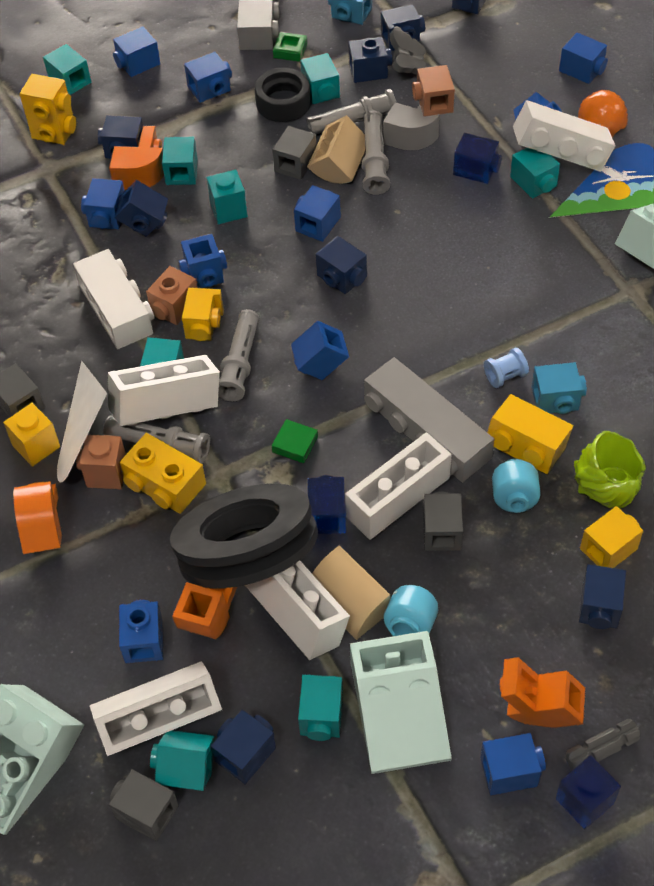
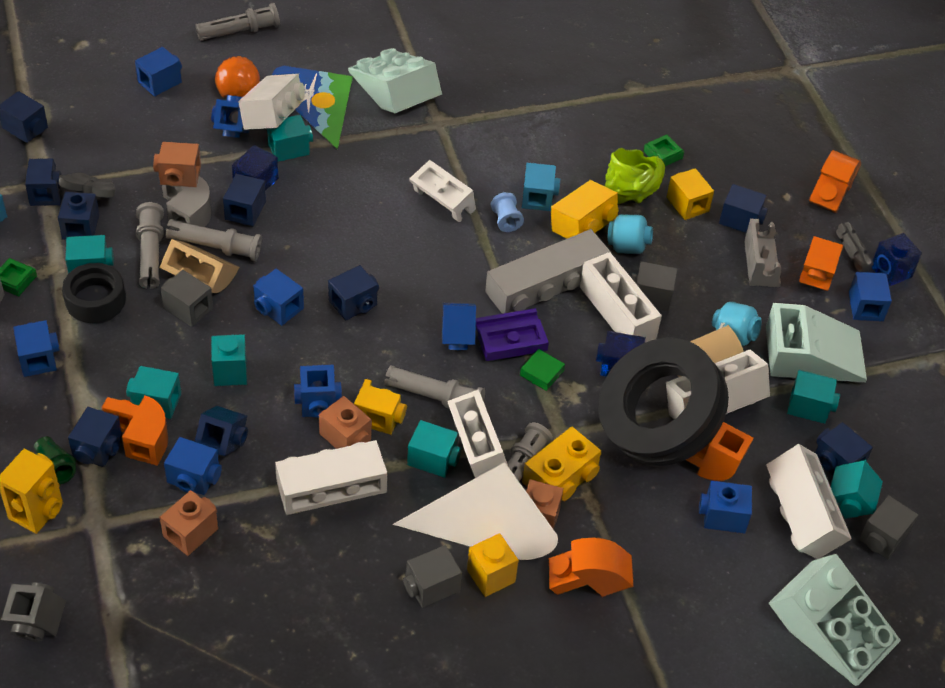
camera: 85 degrees left, 5 degrees down
none -> dark green cone [34,436,76,484]
none -> nougat brick [160,490,218,556]
none -> dark blue brick [223,174,266,226]
none -> white hinge [409,160,476,222]
none -> dark purple plate [476,308,549,361]
none -> light grey hinge [744,219,781,287]

